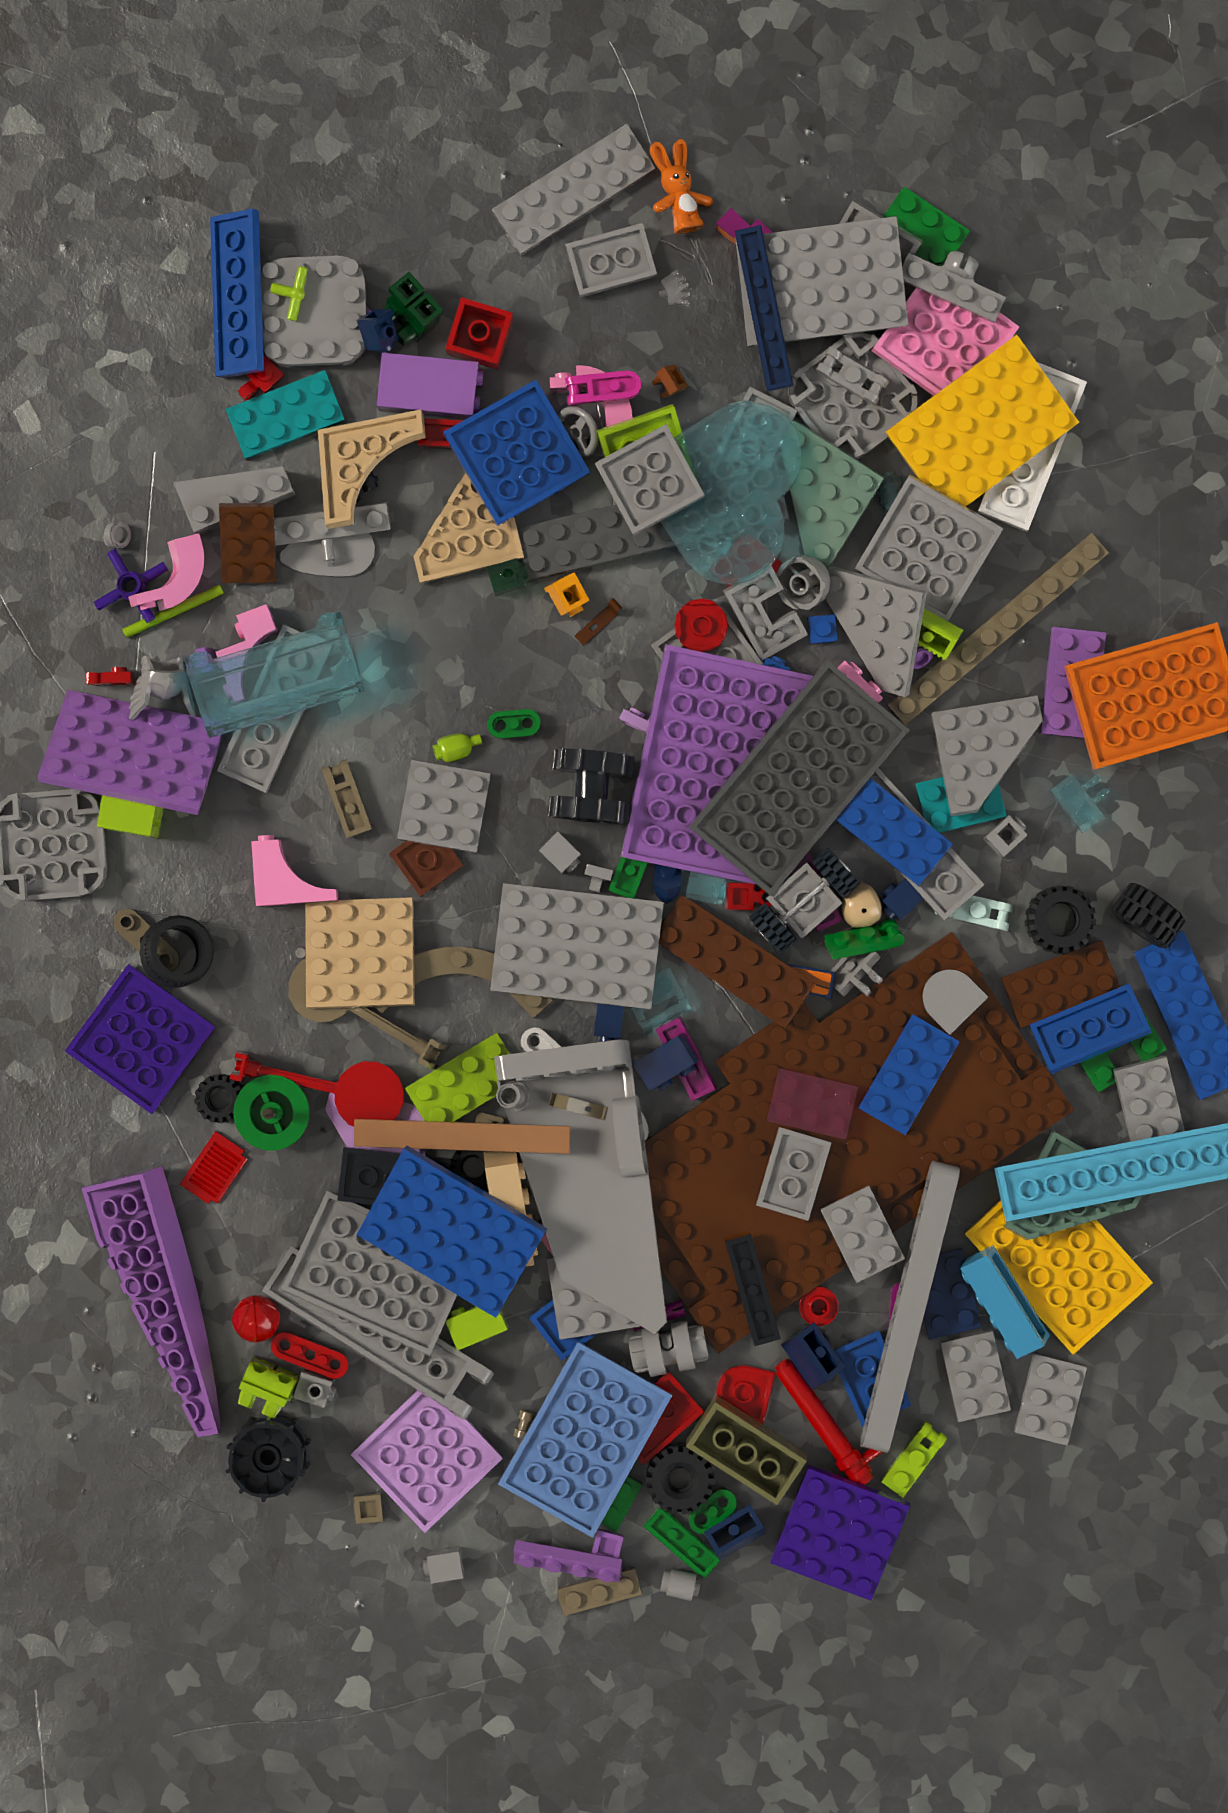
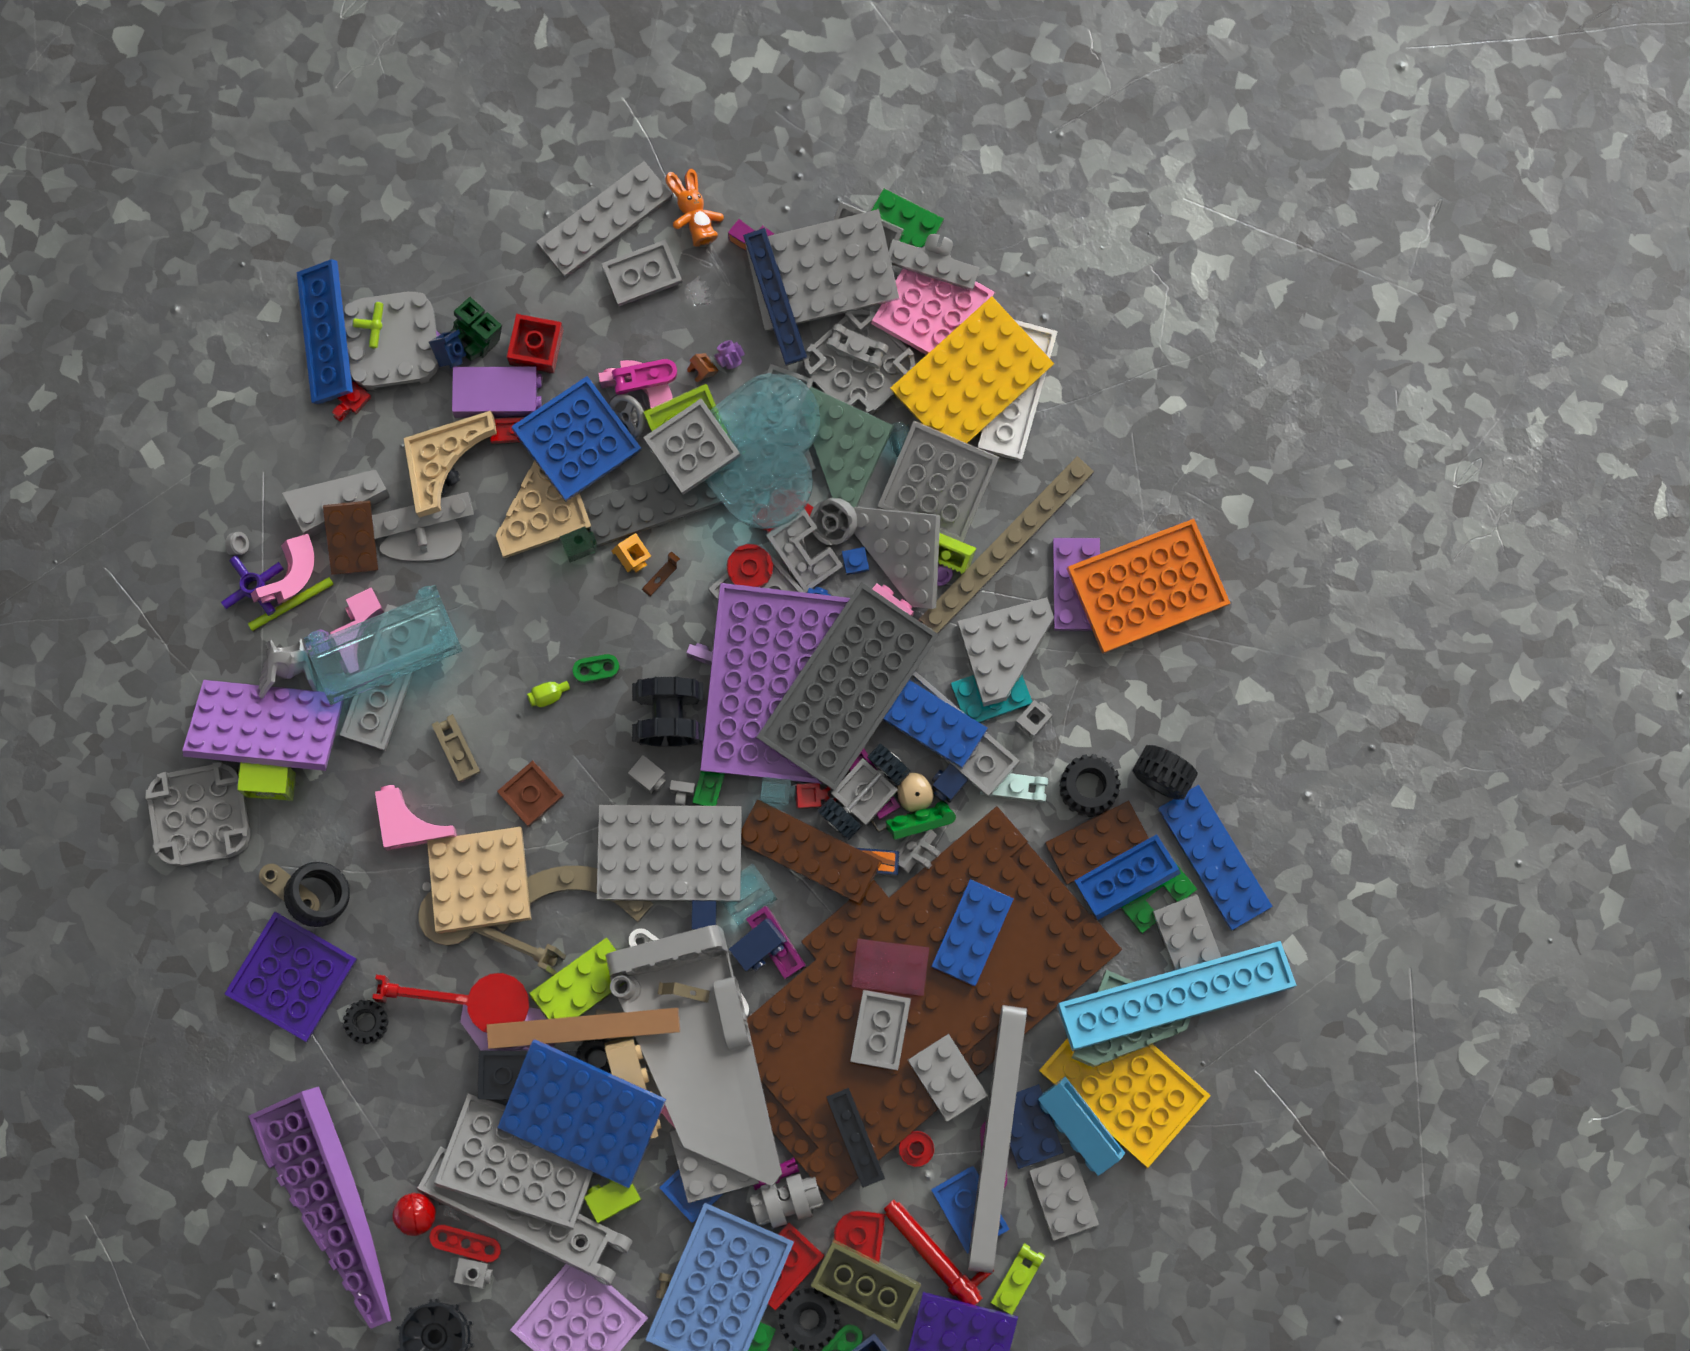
camera: 10 degrees left, 10 degrees down
red plate [86,667,135,685] -> none
red window [179,1131,248,1204] -> none
teal plate [226,370,345,460] -> none
green piece [233,1075,310,1151] -> none
lime hips [238,1356,300,1418] -> none
light grey plate [397,760,491,853] -> none
dark blue plate [654,864,681,904] -> none
dark blue brick [781,1322,845,1389] -> none
light grey tile [922,970,988,1035] -> none
light grey plate [1014,1353,1087,1446] -> none
clear light blue hinge [1049,774,1111,833] -> none
none -> medium lavender gear [714,340,745,369]

